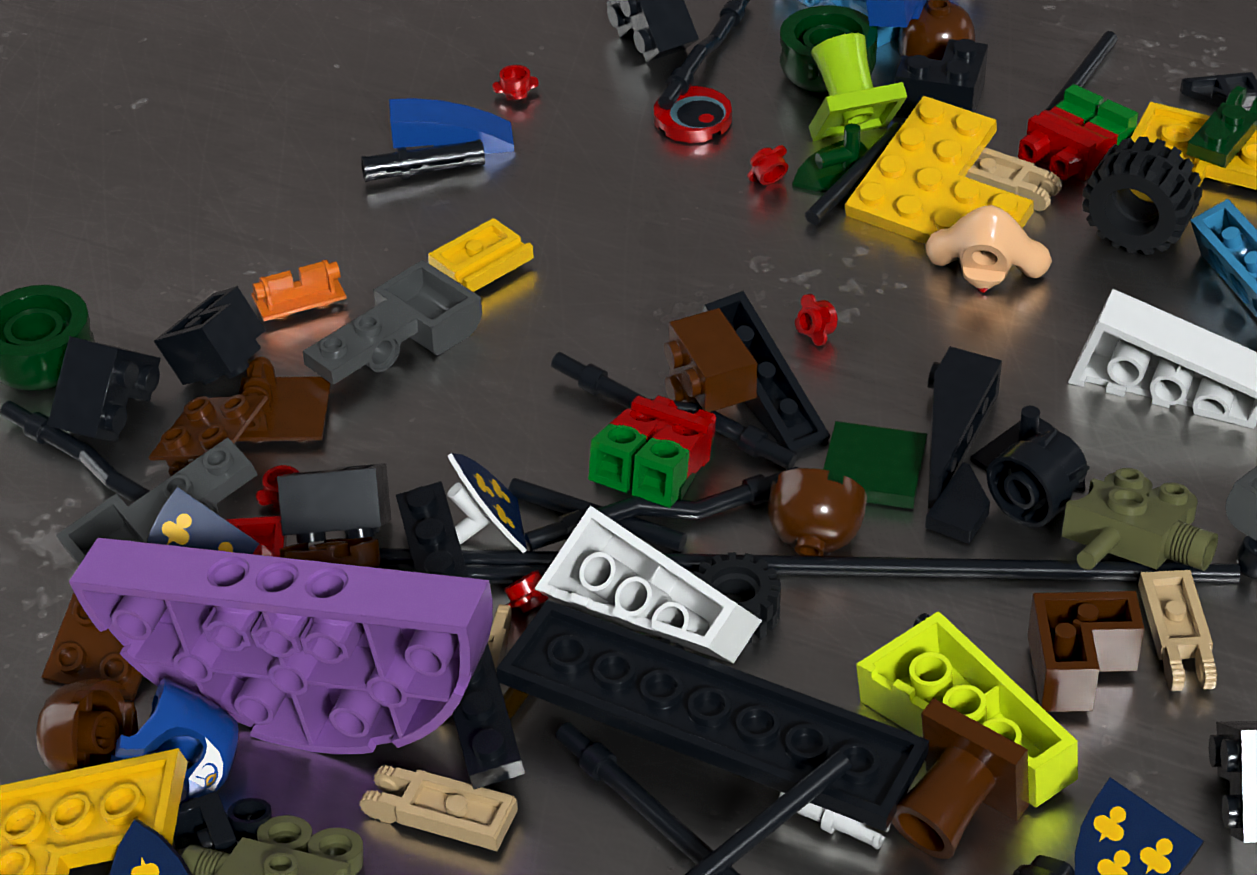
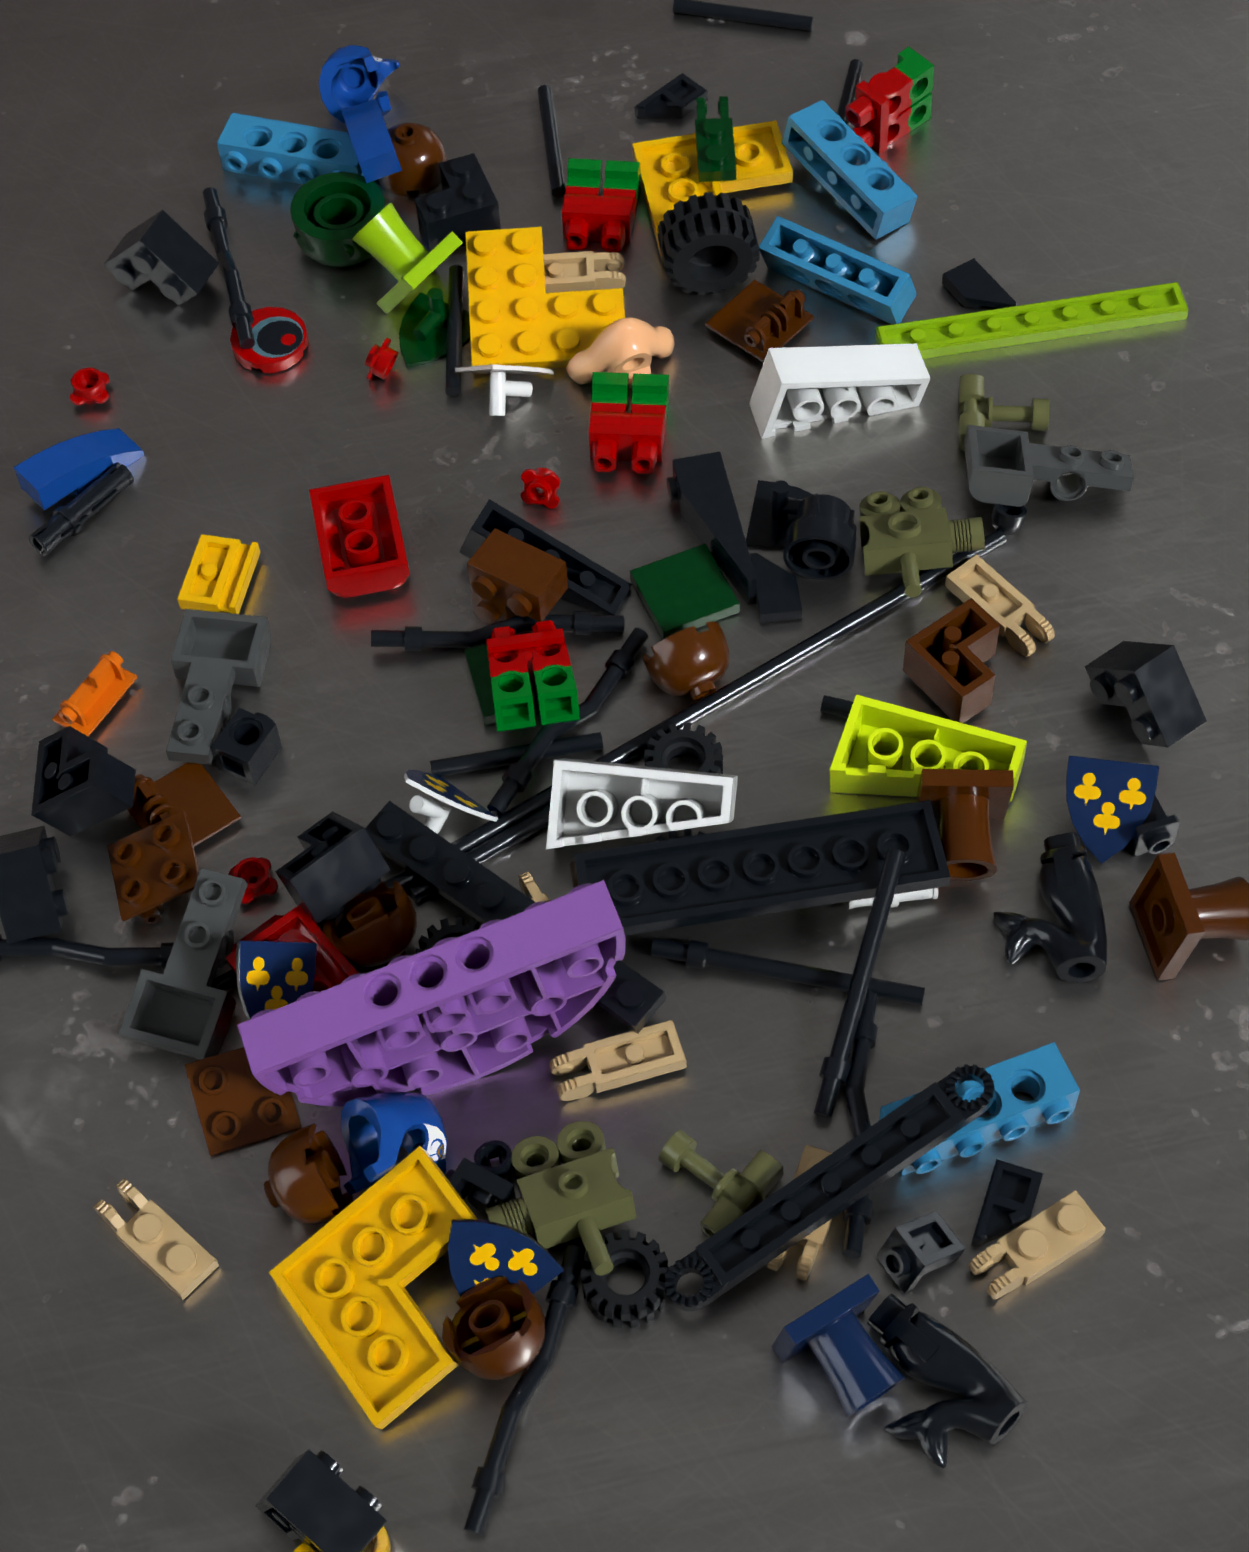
camera: 35 degrees left, 15 degrees up
red plate [504,570,548,613] -> none
none -> black brick [211,708,282,786]
none -> red slope [309,475,410,598]
none -> white shield [455,364,554,416]
none -> red hips [589,372,670,474]
none -> reddish brown hinge [705,280,814,363]

